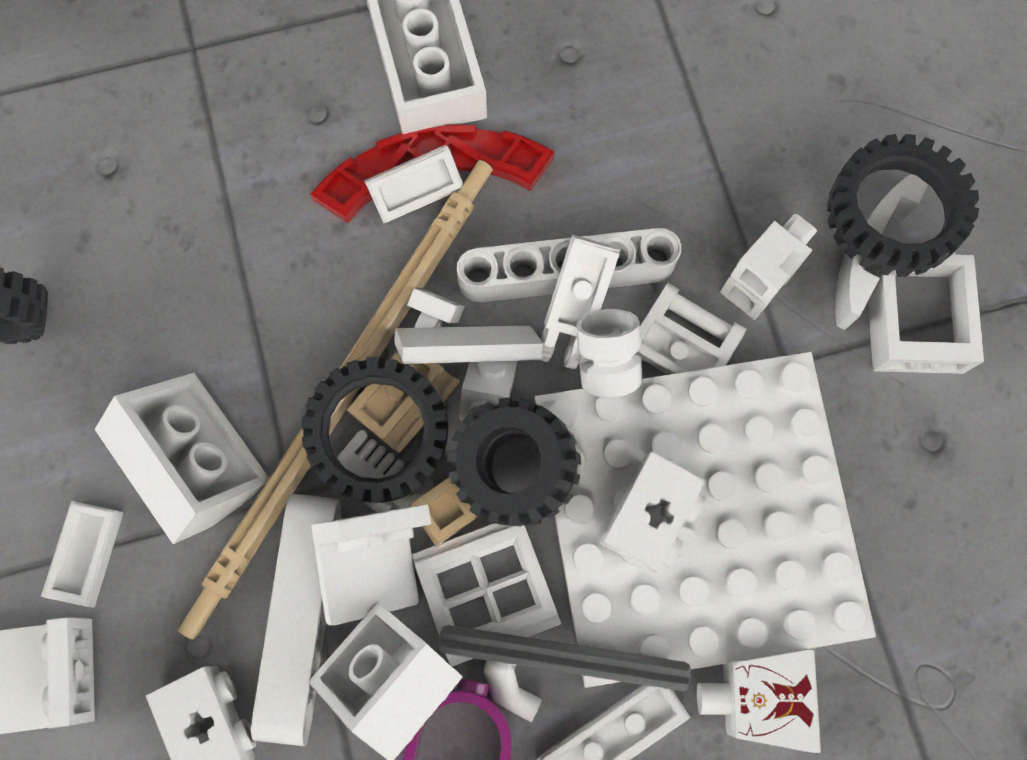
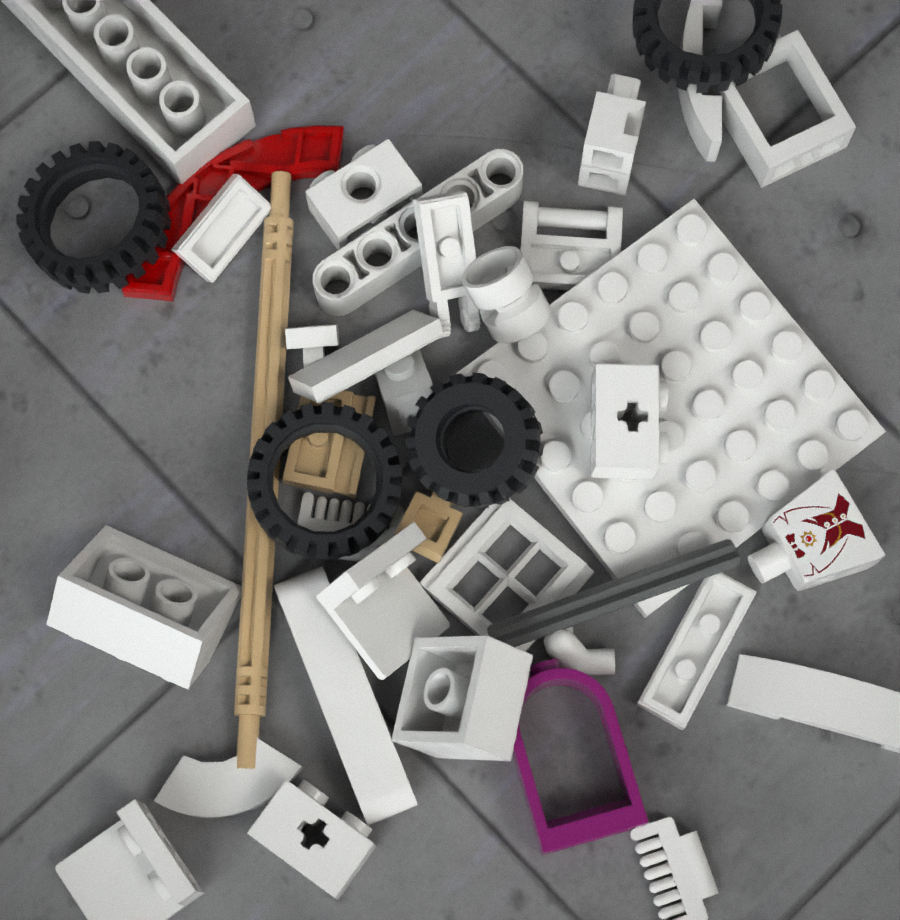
camera: 25 degrees left, 0 degrees up
white tile [41,501,123,608] -> none
none -> black tyre [16,141,171,294]
none -> white tile [154,738,303,818]
none -> white brick [305,139,423,250]

